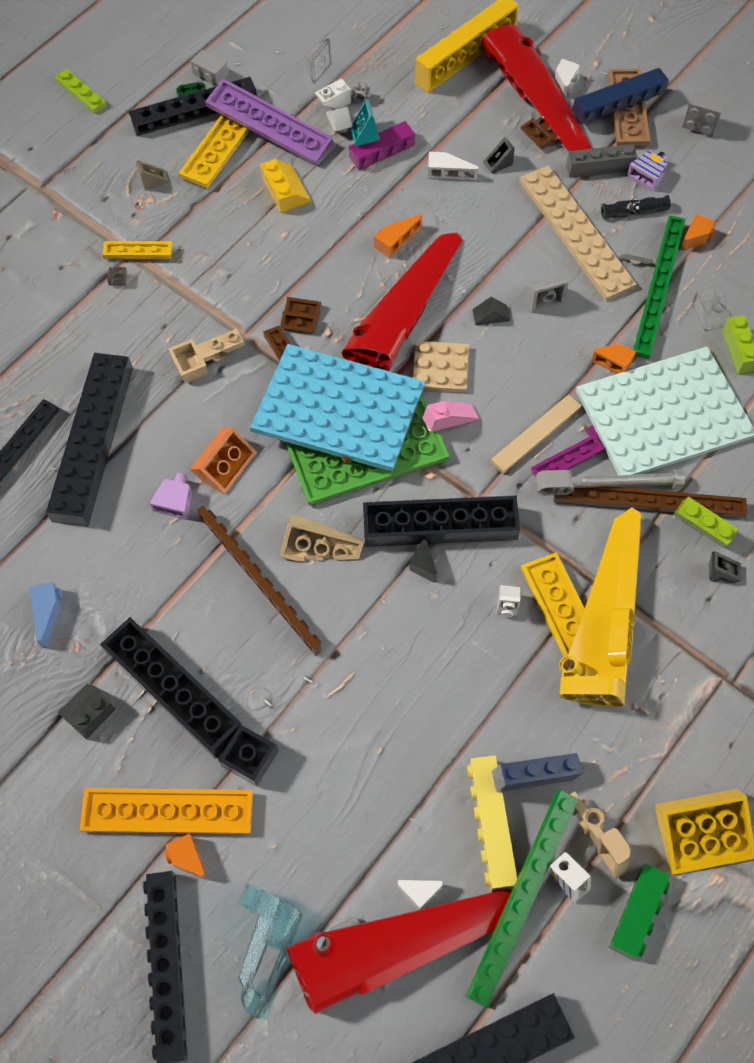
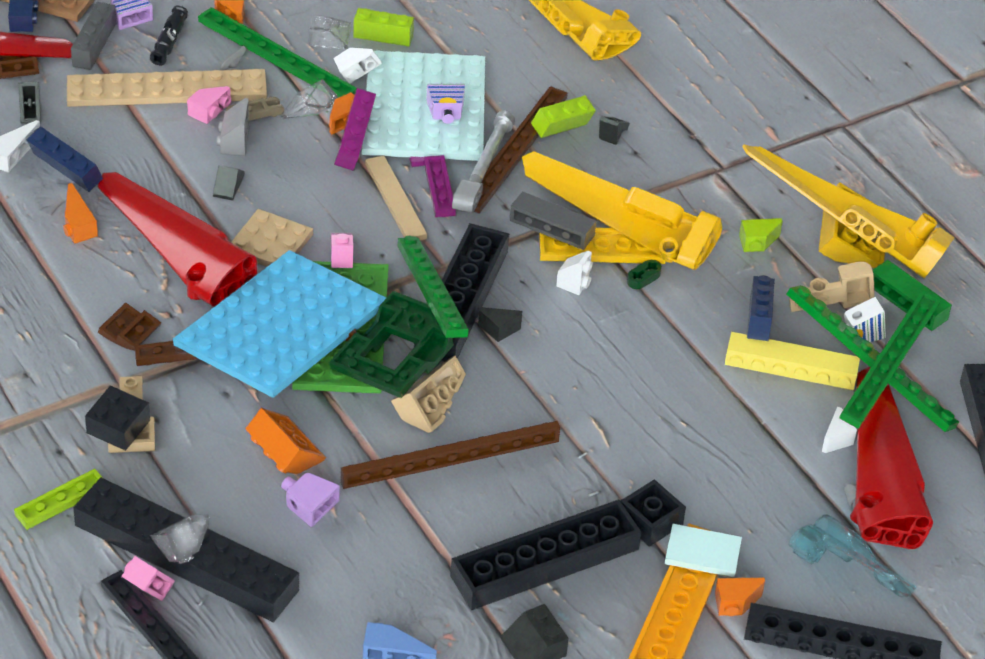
camera: 75 degrees left, 20 degrees down
none -> lime plate [14,468,103,530]
none -> dark blue brick [26,126,103,192]
none -> black brick [85,385,150,451]
none -> bright pink brick [122,556,175,601]
none -> clear slope [150,515,210,564]
none -> bright pink slope [187,86,231,124]
none -> dark tan hinge [226,97,284,121]
none -> clear slope [281,79,338,119]
none -> dark green piece [329,291,464,398]
none -> white slope [334,48,382,84]
none -> magenta brick [334,88,376,171]
none -> green plate [397,236,468,338]
none -> lavender torso [426,84,465,124]
none -> dark grey brick [510,191,597,250]
none -> dark green beam [627,260,662,289]
none -> light aqua tile [665,524,742,577]
none -> lime slope [739,218,783,252]
none -> yellow panel [742,144,955,279]
none -> green plate [839,289,941,429]

